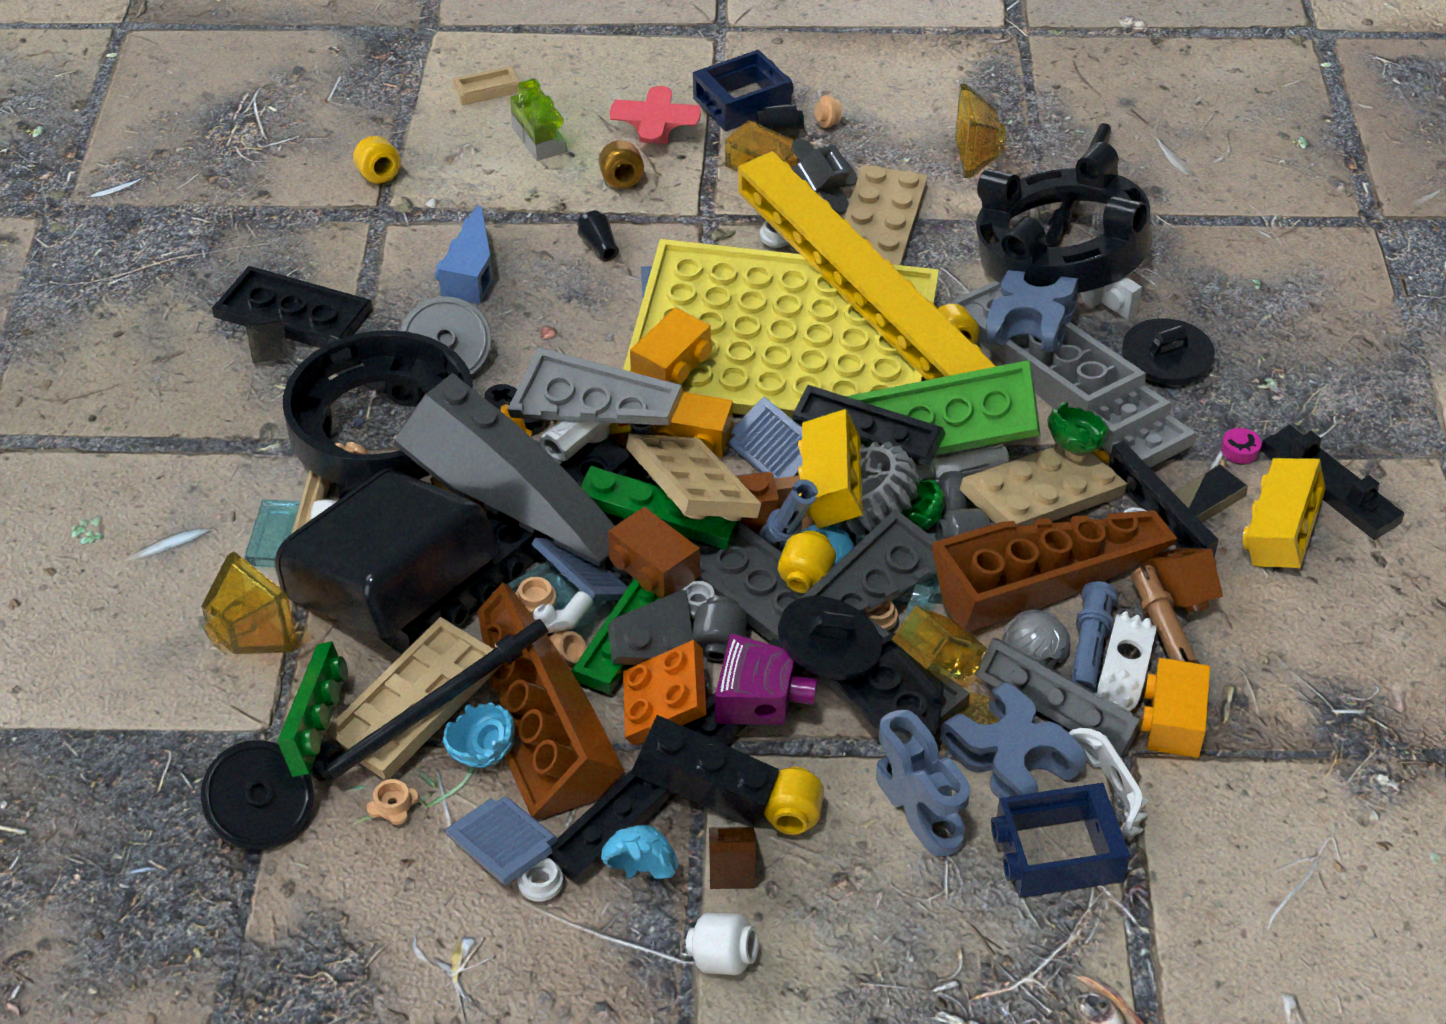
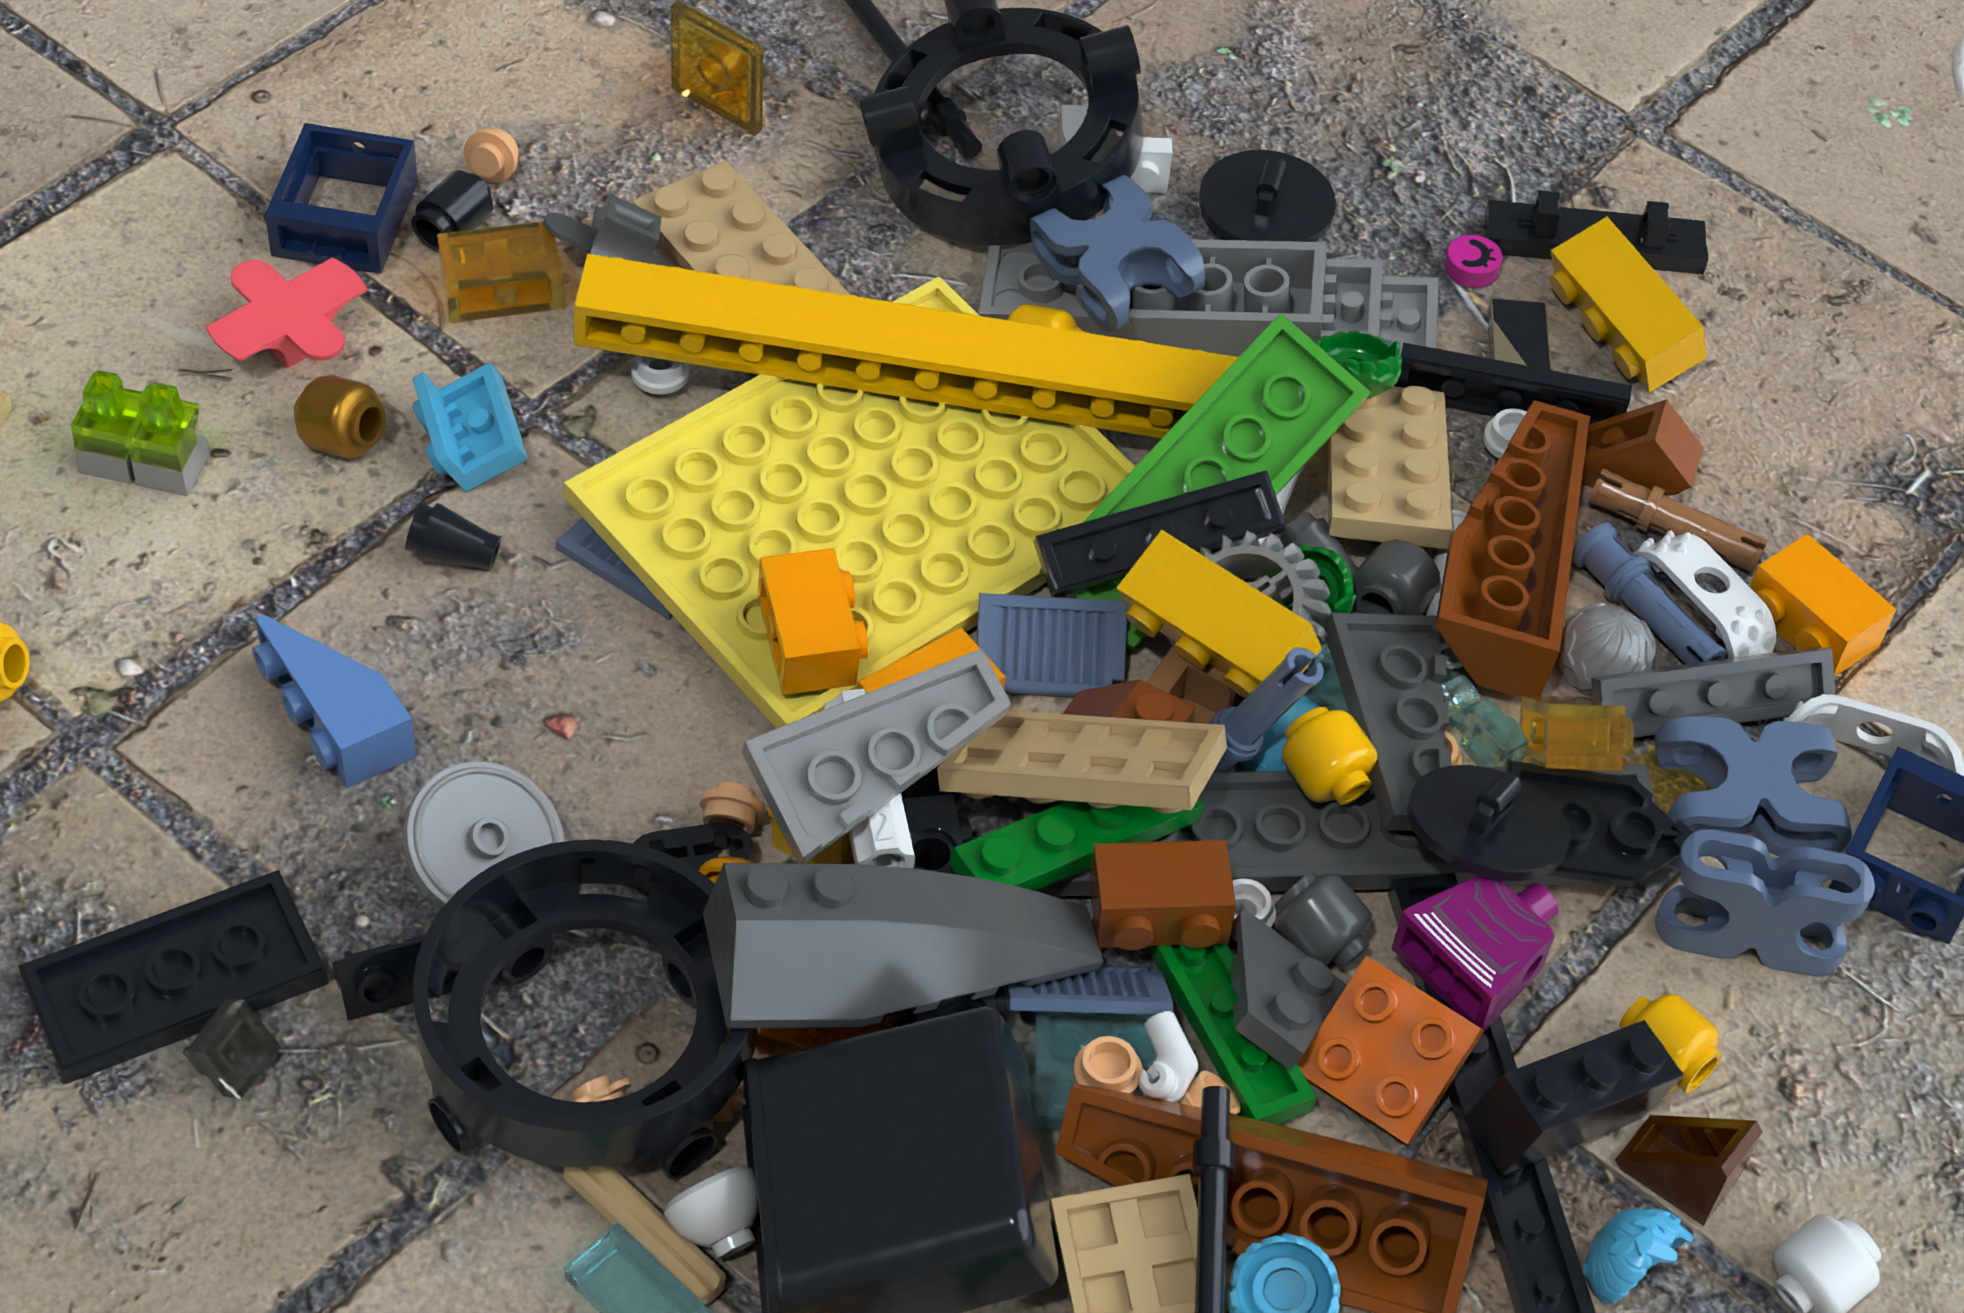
camera: 55 degrees left, 5 degrees up
none -> medium azure bracket [413,362,528,492]

